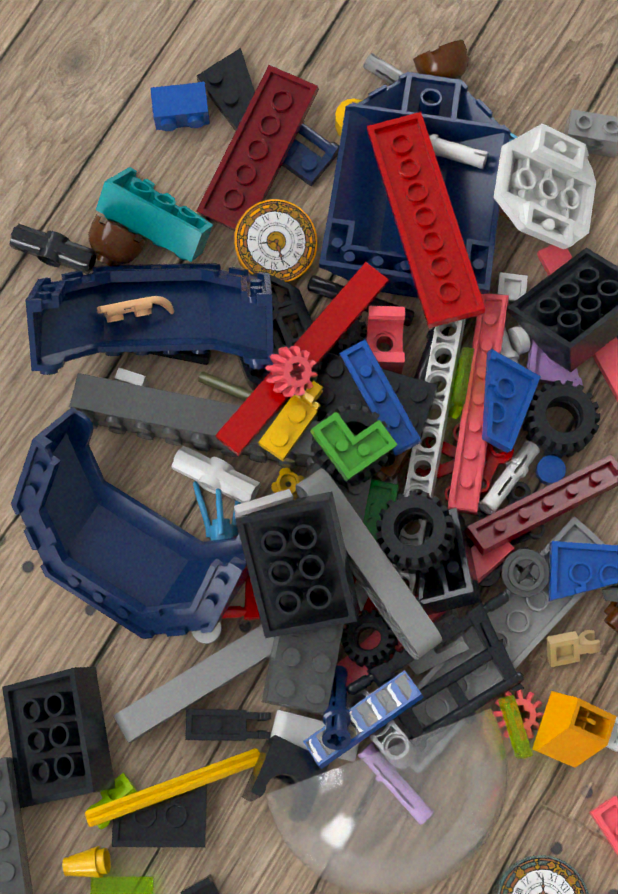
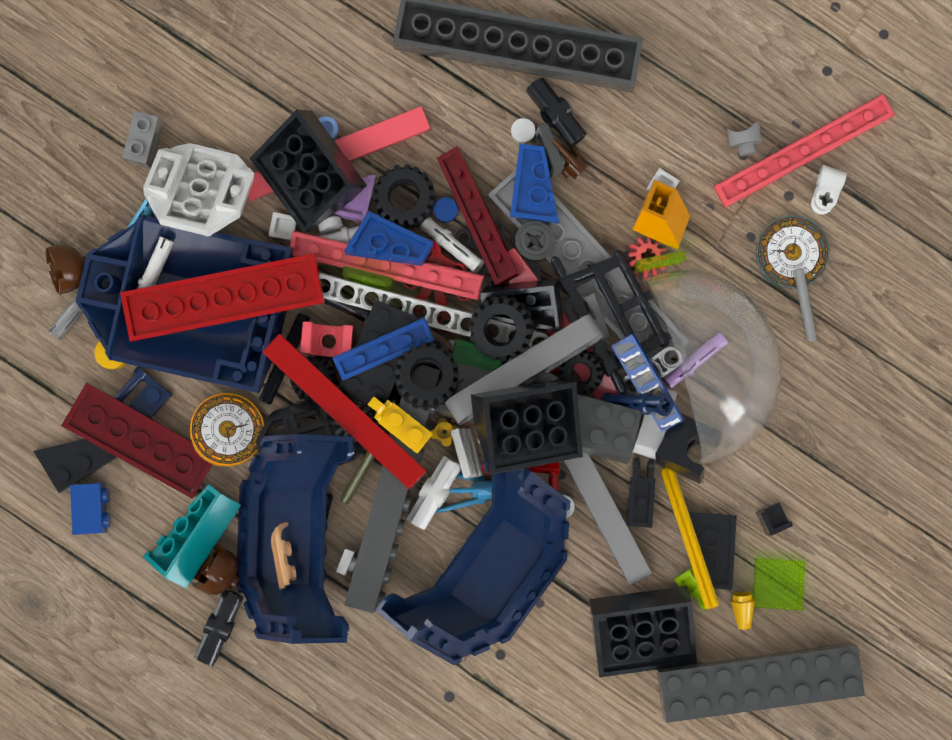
camera: 85 degrees left, 10 degrees up
coral gear [265,346,318,397] -> none
bright green plate [310,412,397,481] -> none
tan plate [547,630,600,667] -> none

